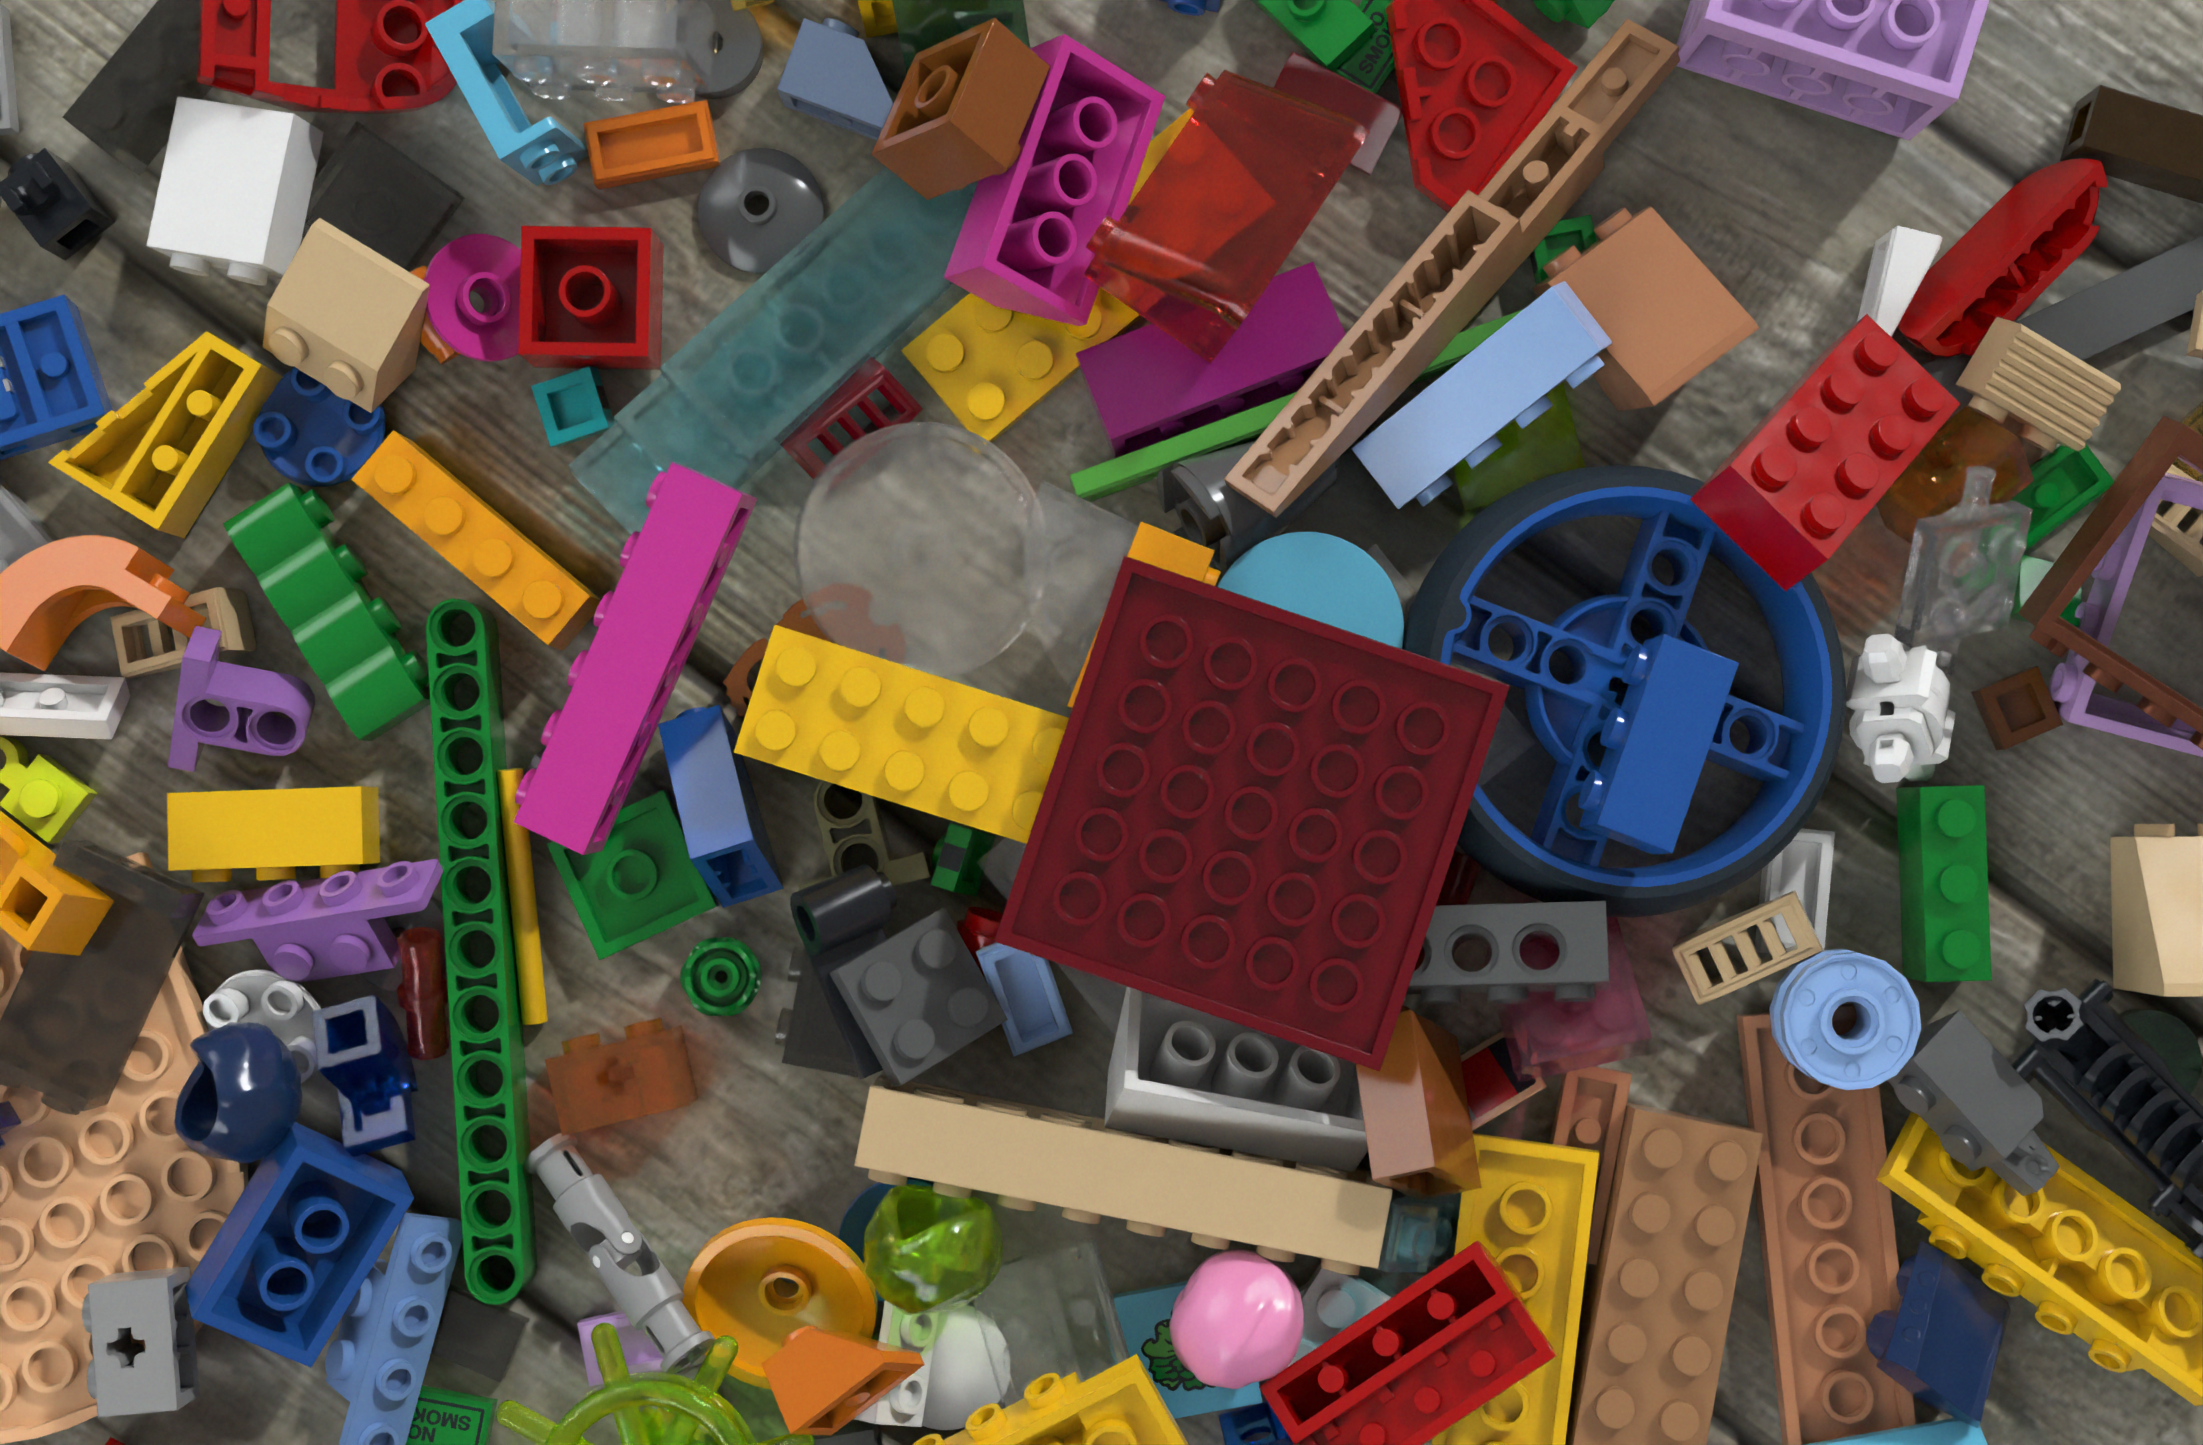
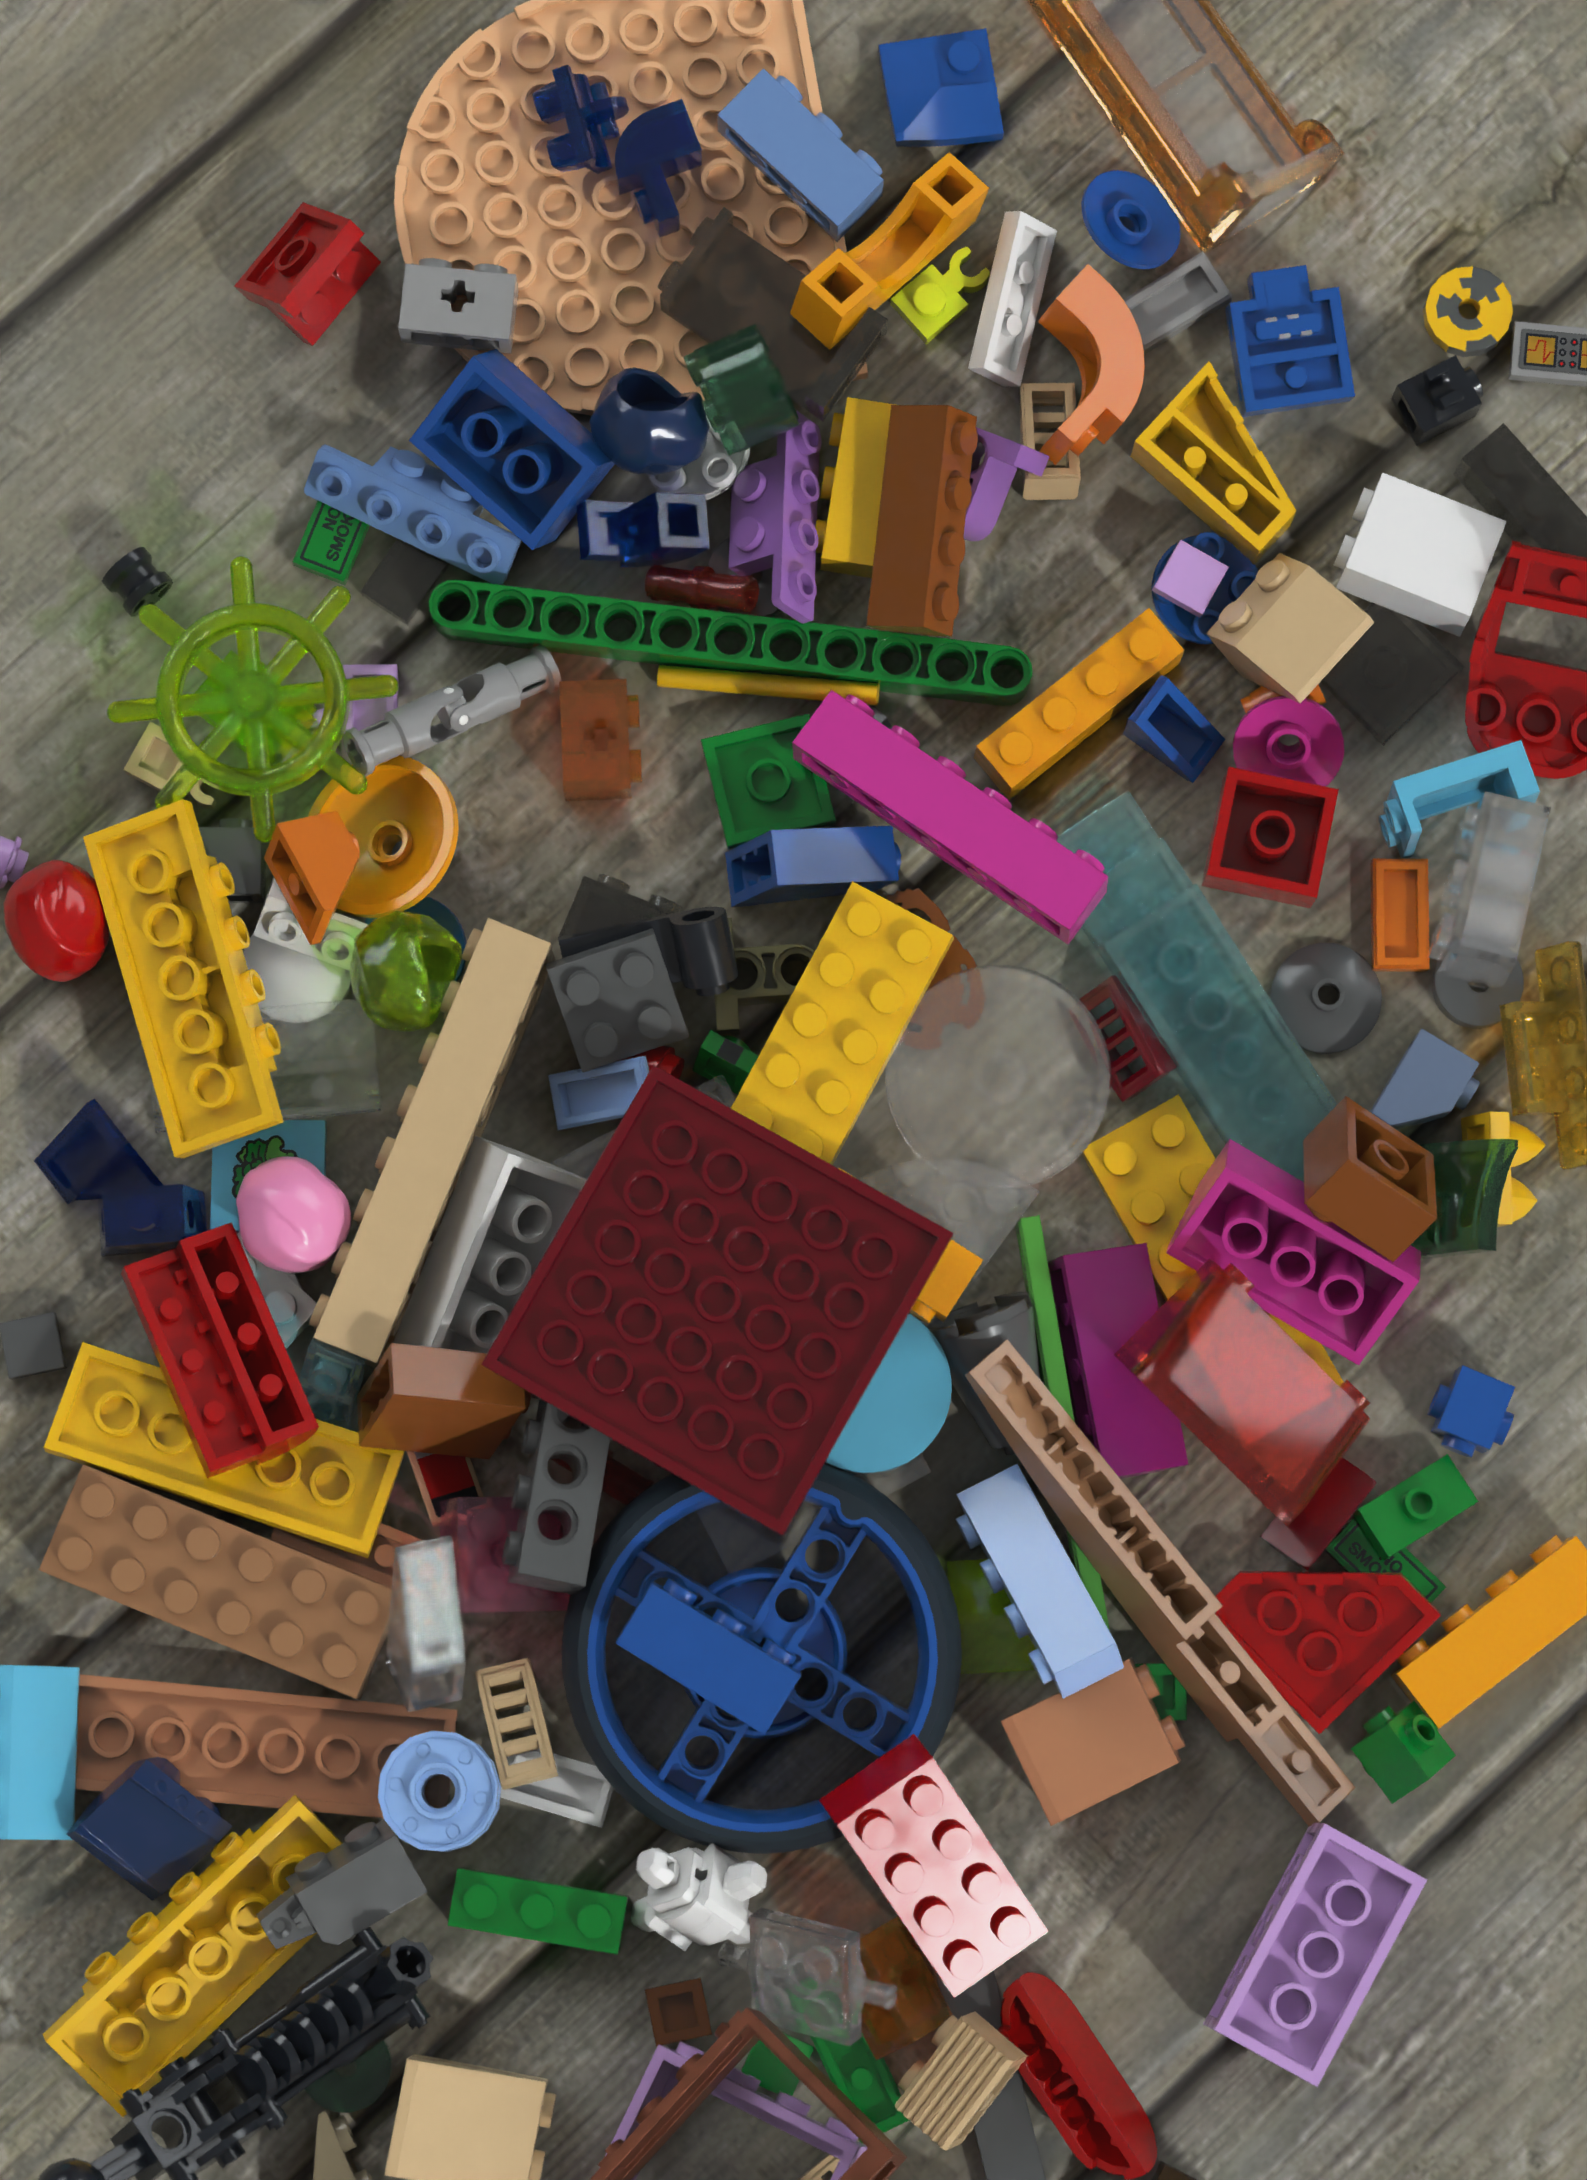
camera: 100 degrees right, 5 degrees down
green brick [223,482,430,741] -> none
teal plate [531,366,617,447] -> none
green plate [680,937,762,1016] -> none
white slope [1857,226,1943,337] -> none
none -> clear slope [386,1535,466,1712]
none -> clear green brick [684,323,800,456]
none -> dark orange brick [866,405,978,637]
none -> blue slope [1123,675,1225,783]
none -> lavender tile [1151,540,1229,618]

